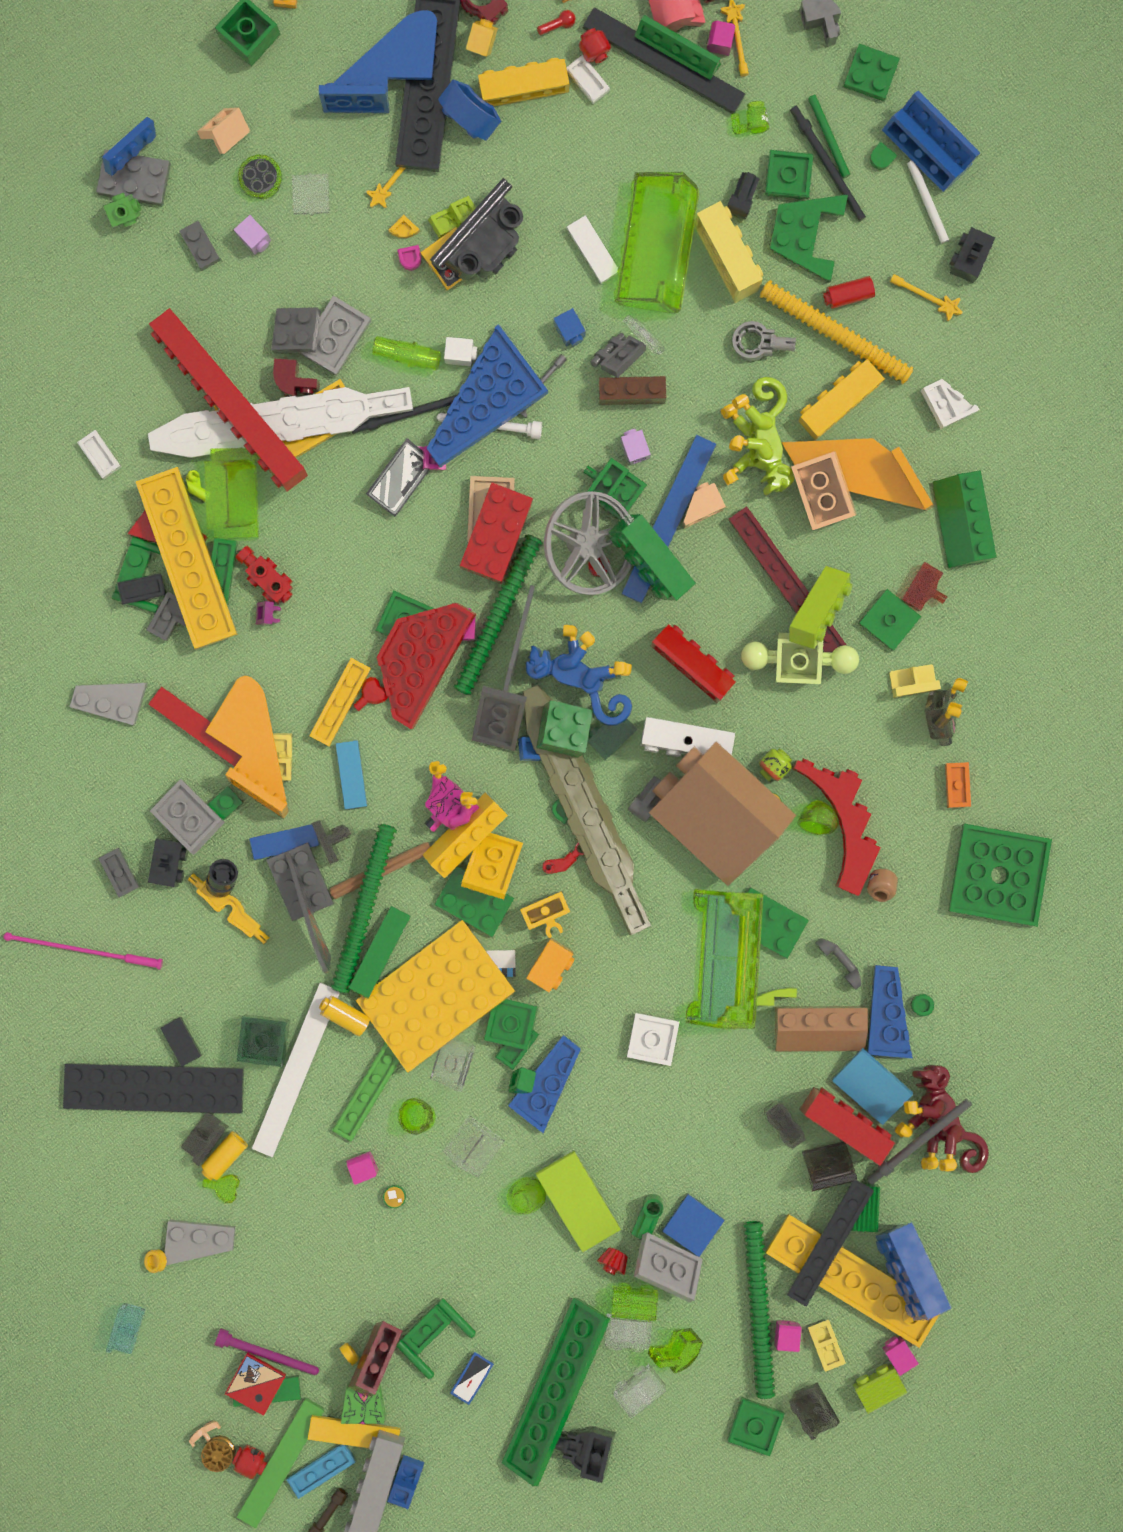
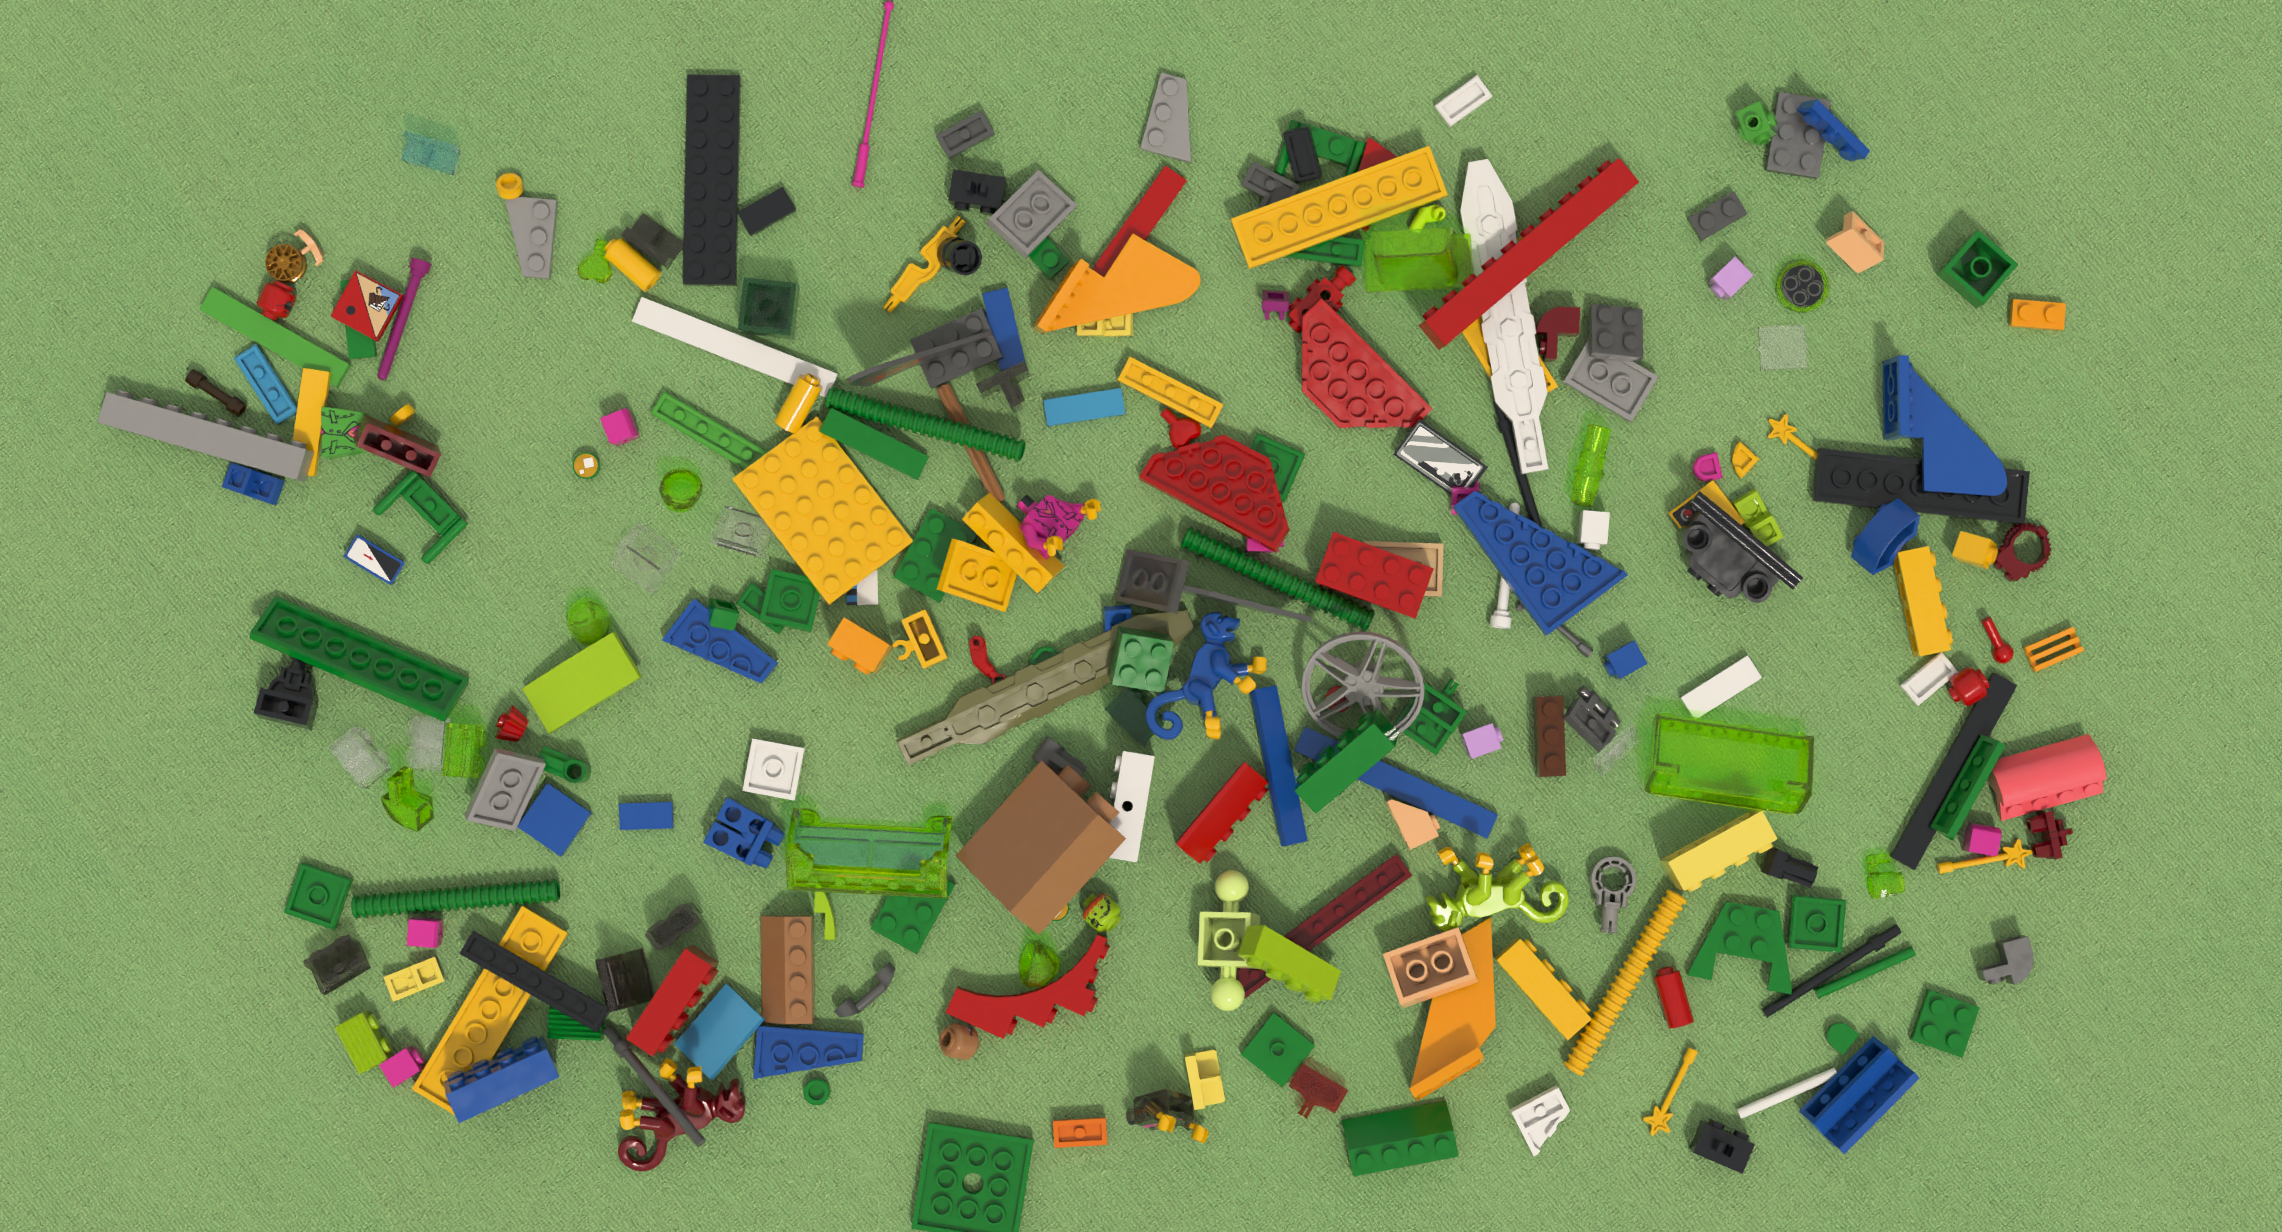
camera: 90 degrees right, 0 degrees up
none -> blue tile [619,802,674,830]
none -> blue hips [703,796,785,868]
none -> blue tile [1250,685,1308,847]
none -> red plate [1302,297,1433,428]

